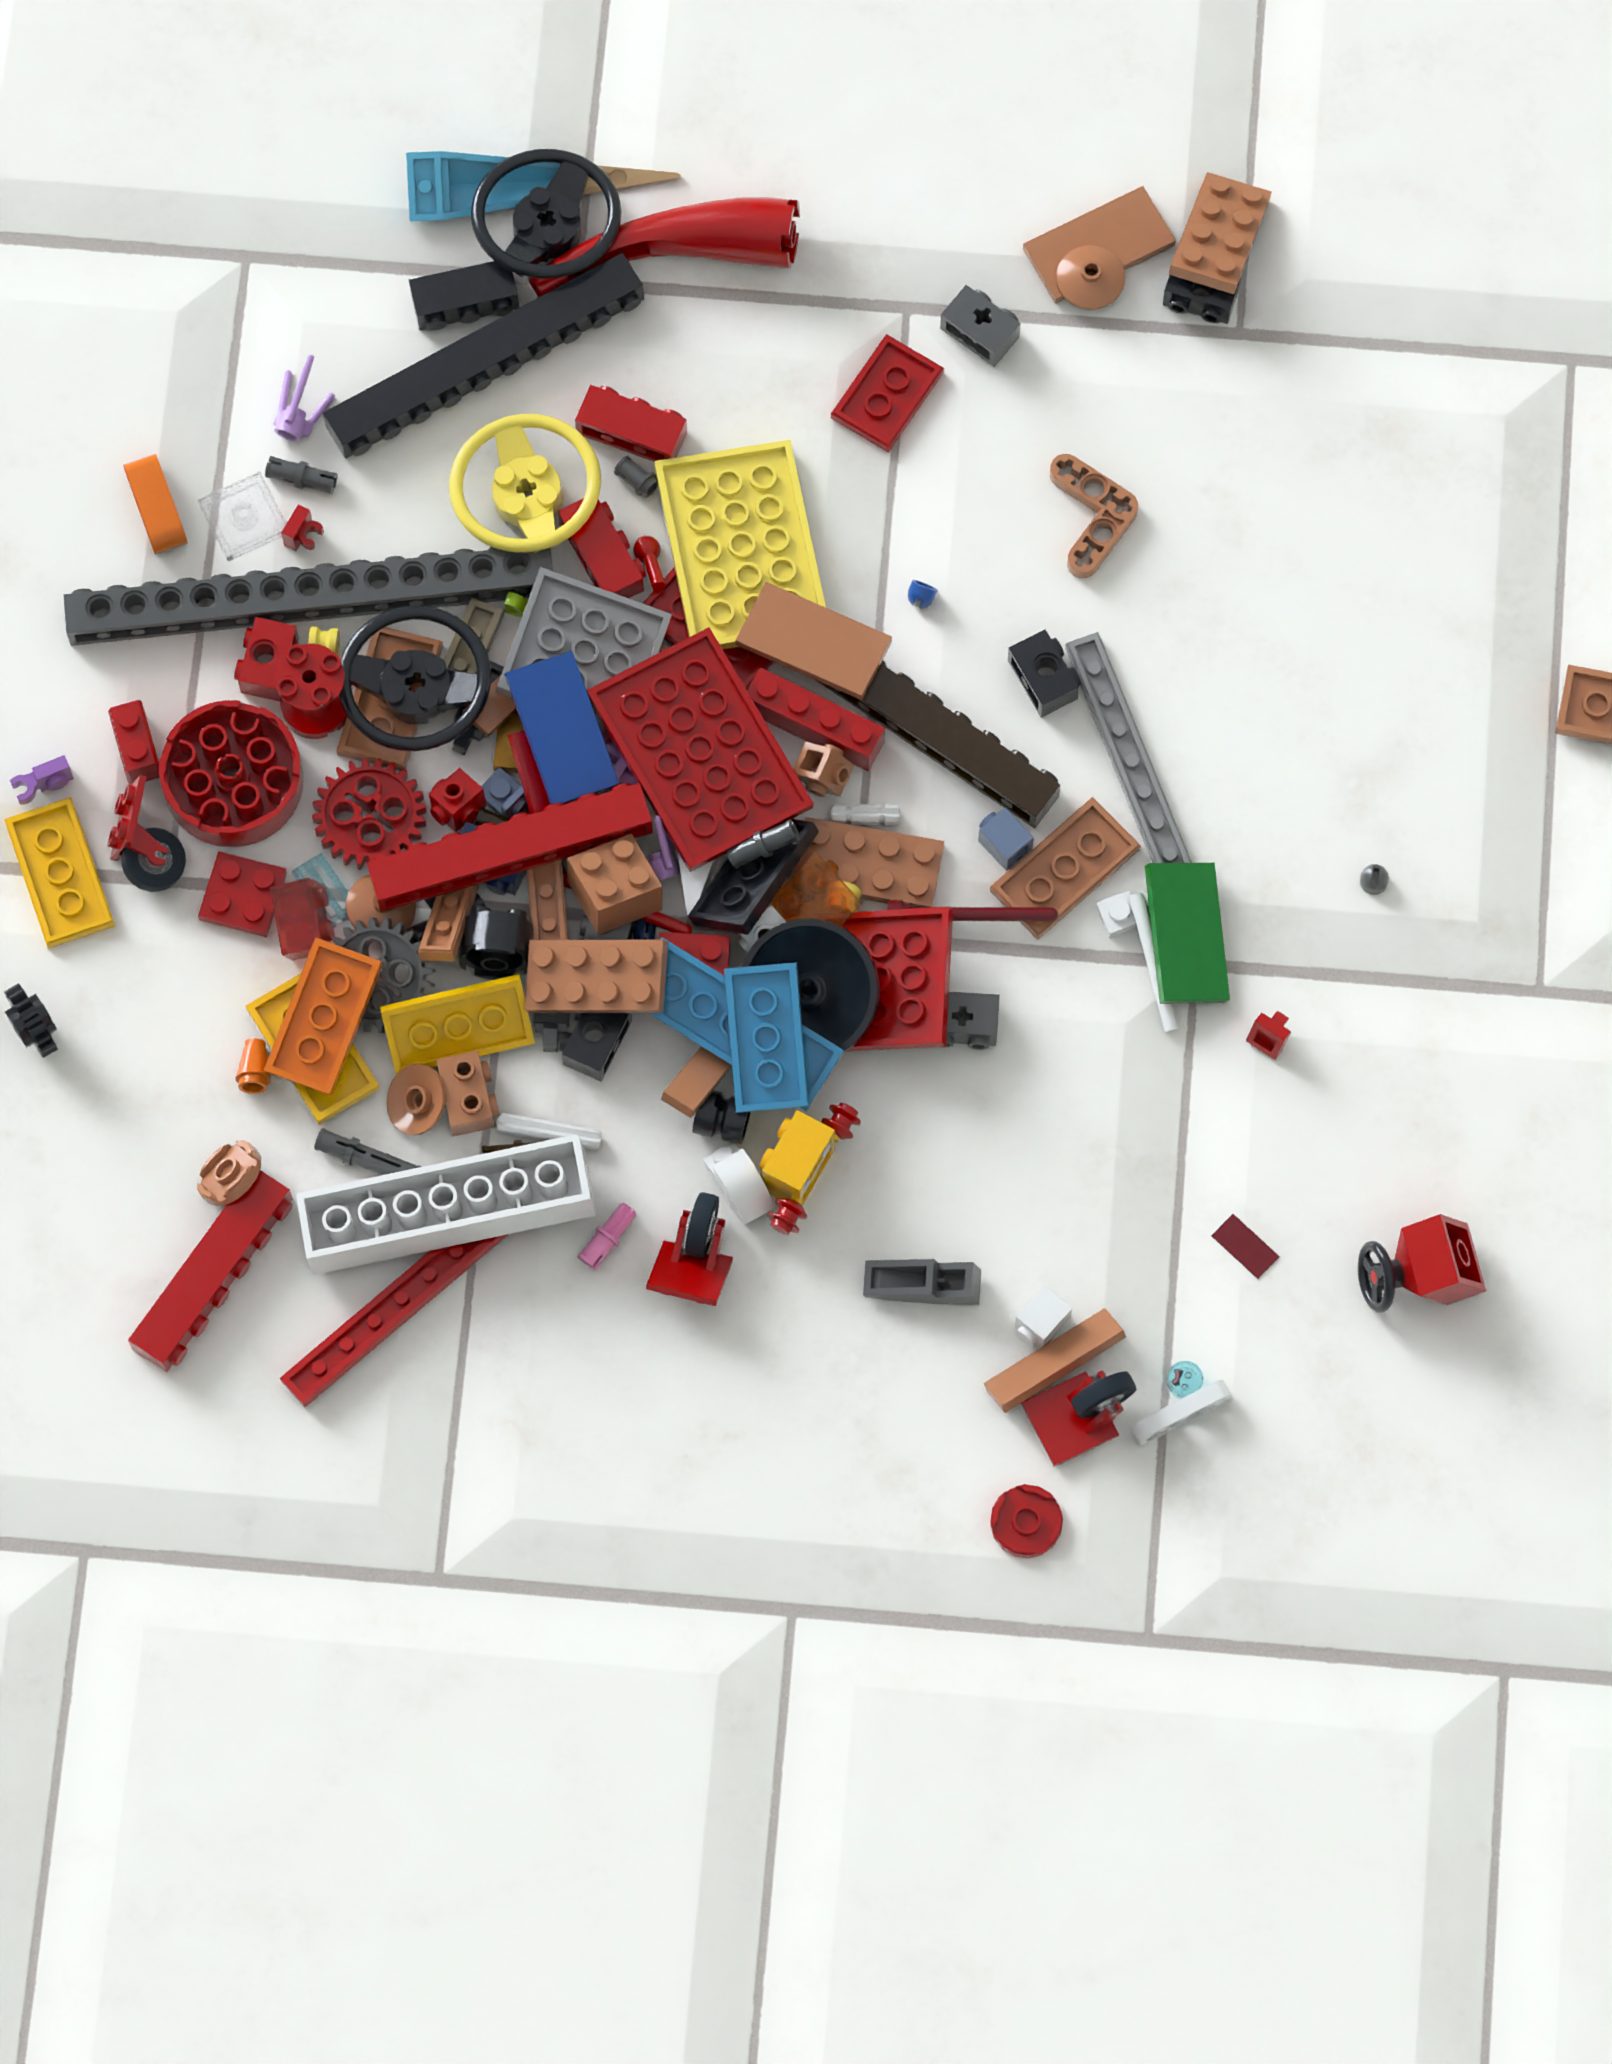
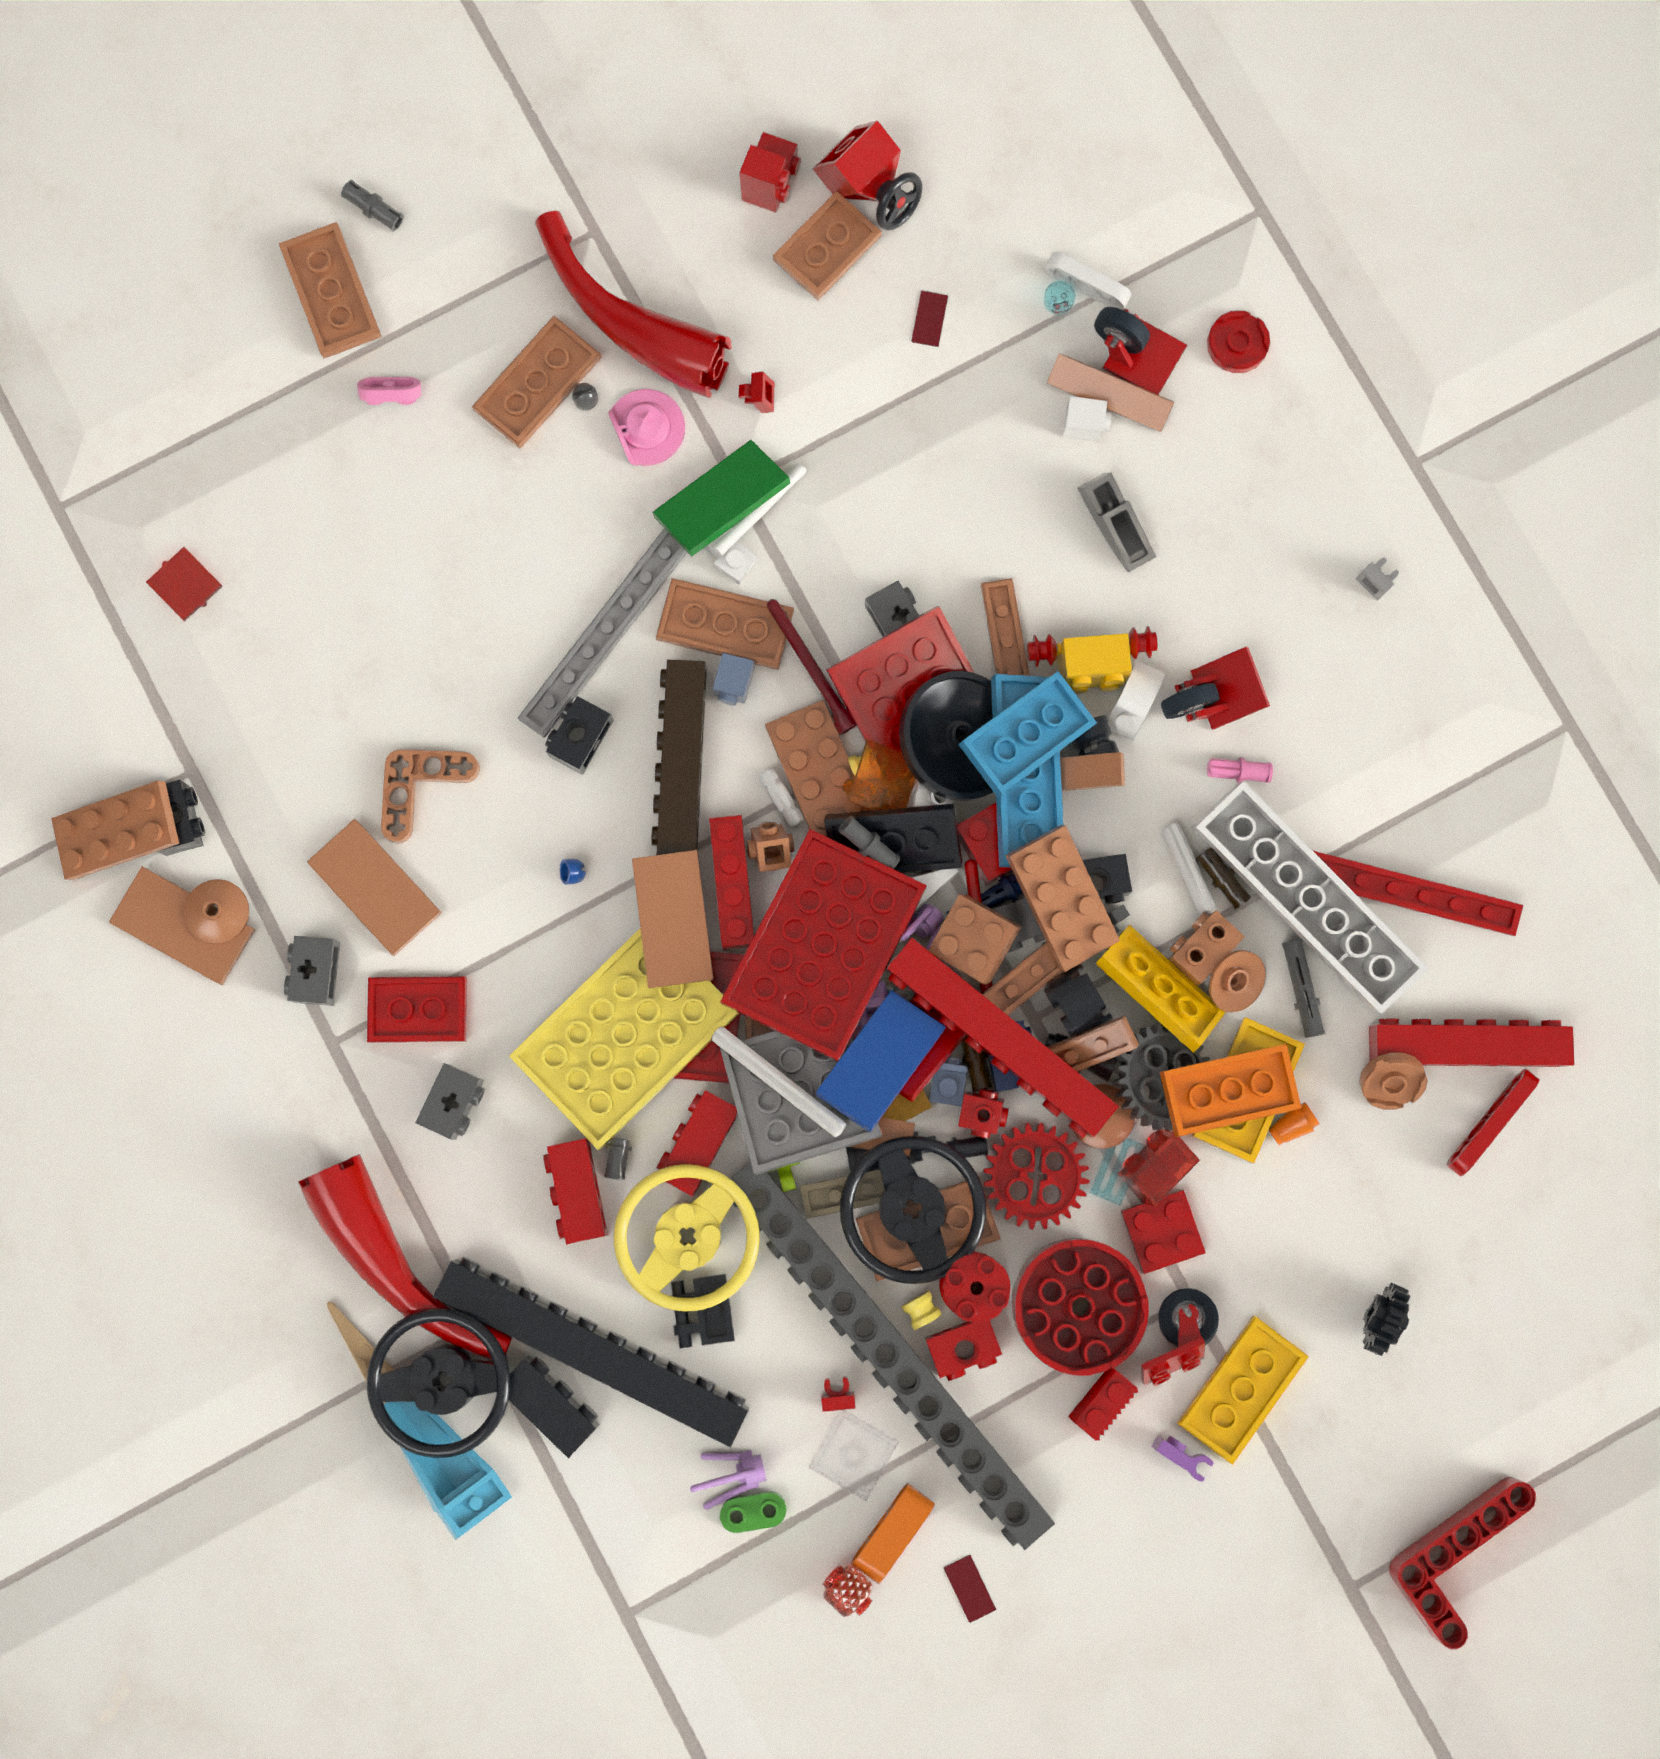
camera: 125 degrees left, 10 degrees up
dark grey pin [265,456,338,495] -> none
red bar [633,536,666,592] -> none
none -> clear red piece [146,547,223,622]
none -> nougat tile [307,819,442,956]
none -> bright pink plate [357,377,422,405]
none -> dark grey brick [415,1063,485,1140]
none -> nougat tile [472,316,602,449]
none -> red brick [535,210,732,398]
none -> bright pink hat [608,389,685,466]
none -> black plate [670,1274,735,1349]
none -> white axle [711,1027,846,1137]
none -> bright green plate [720,1491,787,1533]
none -> red brick [739,132,801,213]
none -> nougat plate [773,191,882,300]
none -> clear red head [822,1564,872,1617]
none -> dark red sticker [944,1555,996,1623]
none -> black pin [946,1136,988,1158]
none -> nougat tile [980,578,1030,676]
none -> light grey tile [1355,558,1399,601]
none -> red beam [1447,1068,1540,1177]

